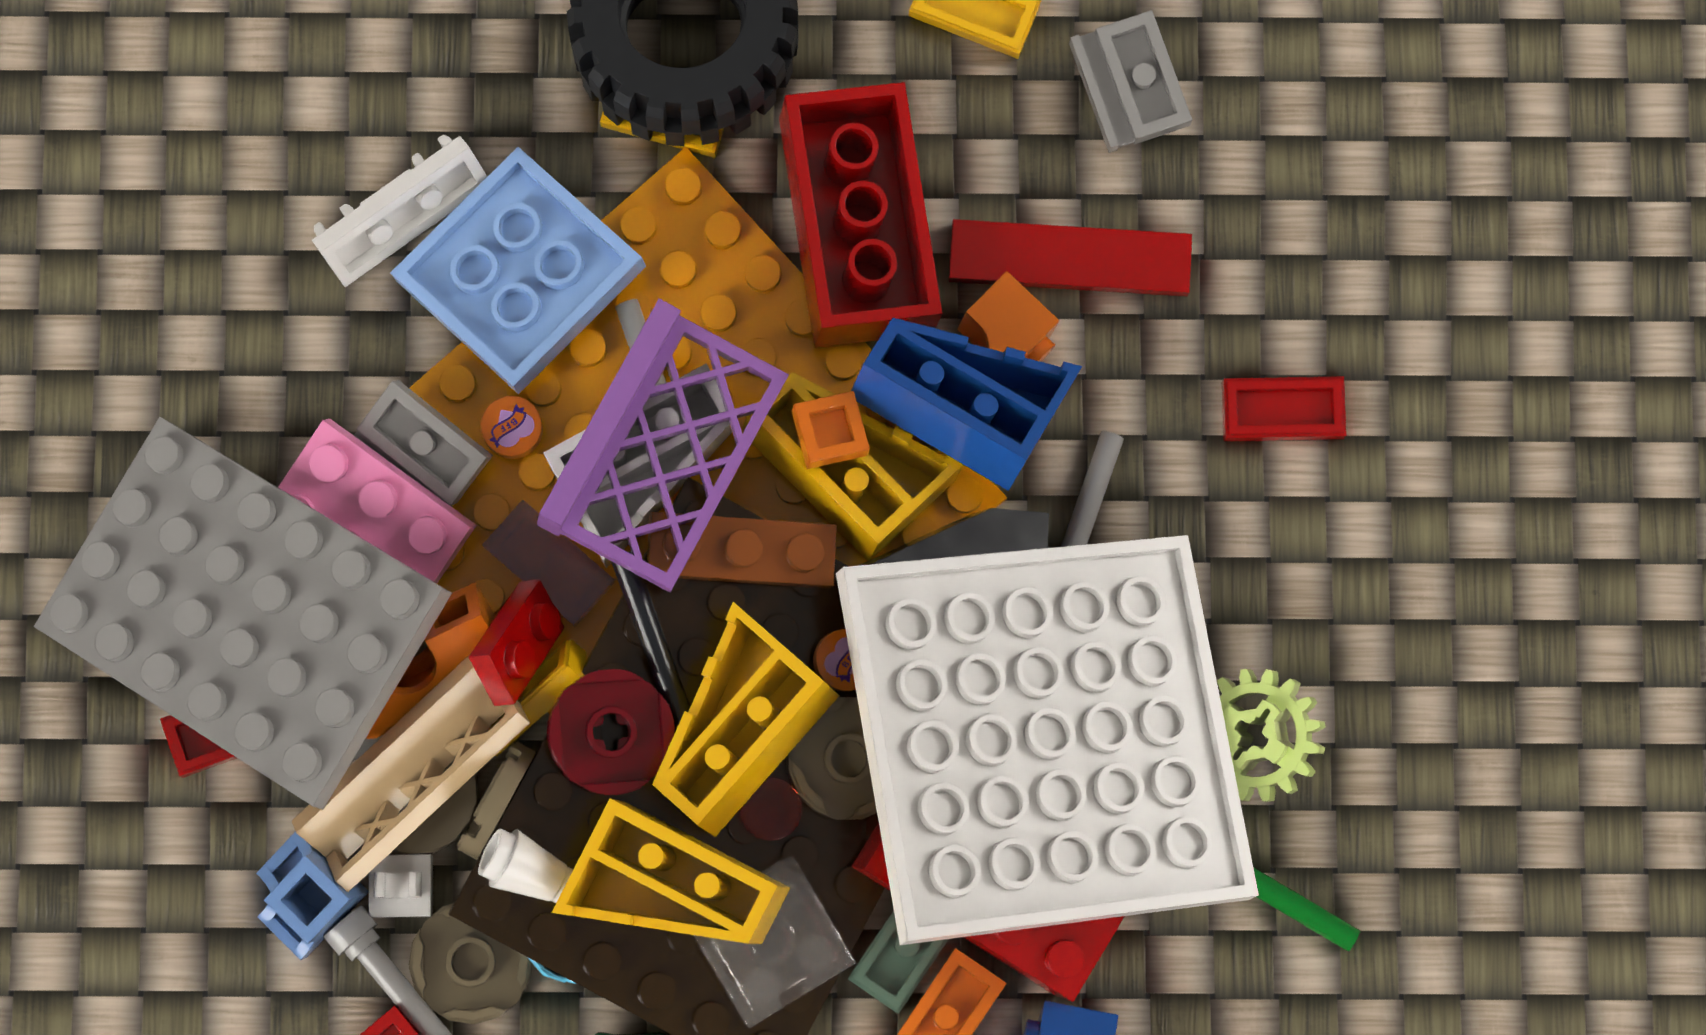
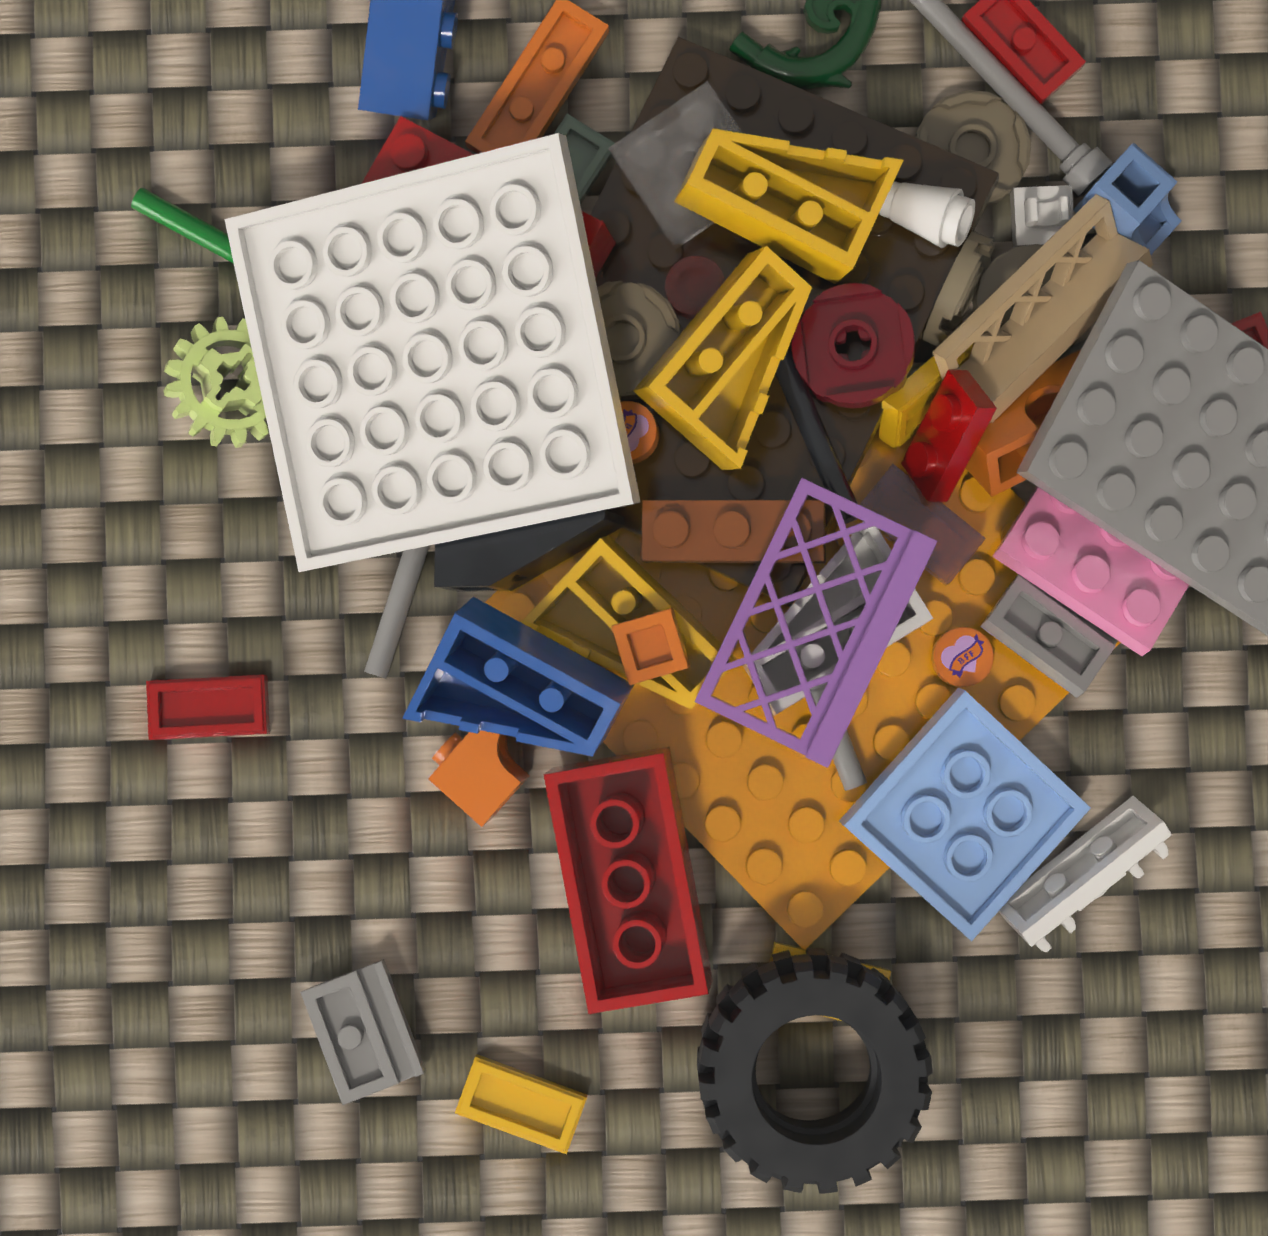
camera: 175 degrees left, 5 degrees up
red tile [949,219,1192,297] -> none

